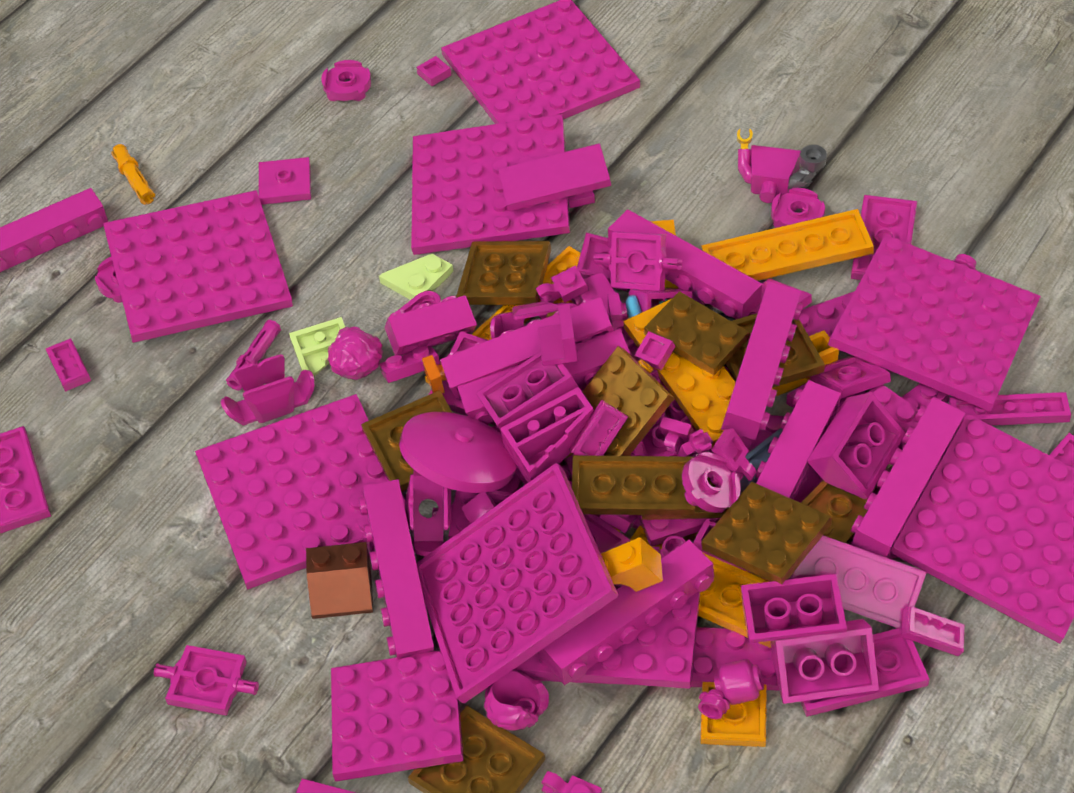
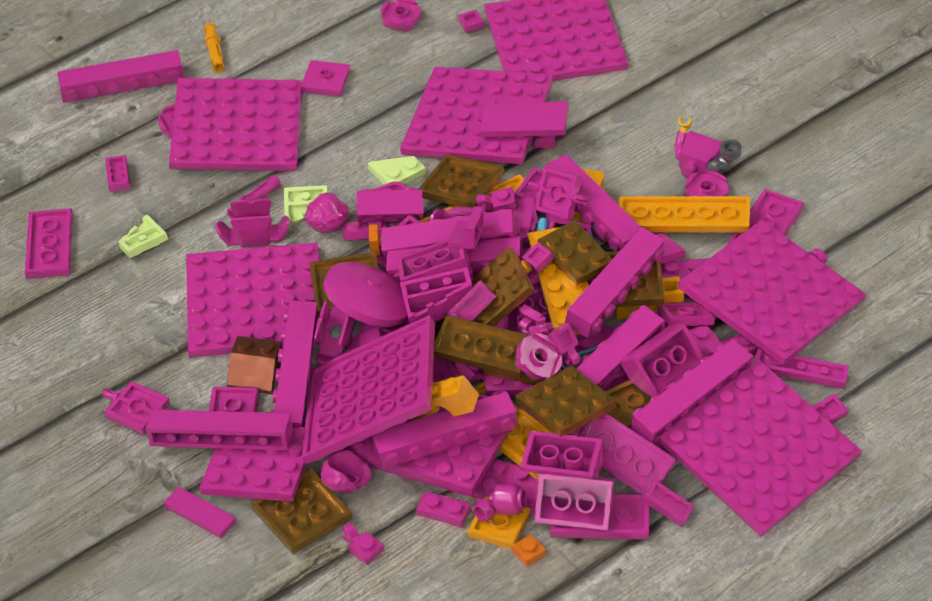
camera: 15 degrees right, 5 degrees down
none -> yellowish green wing [118,215,168,258]
none -> dark pink brick [146,410,294,450]
none -> dark pink tile [209,387,259,412]
none -> dark pink plate [416,491,471,528]
none -> orange plate [511,534,546,567]

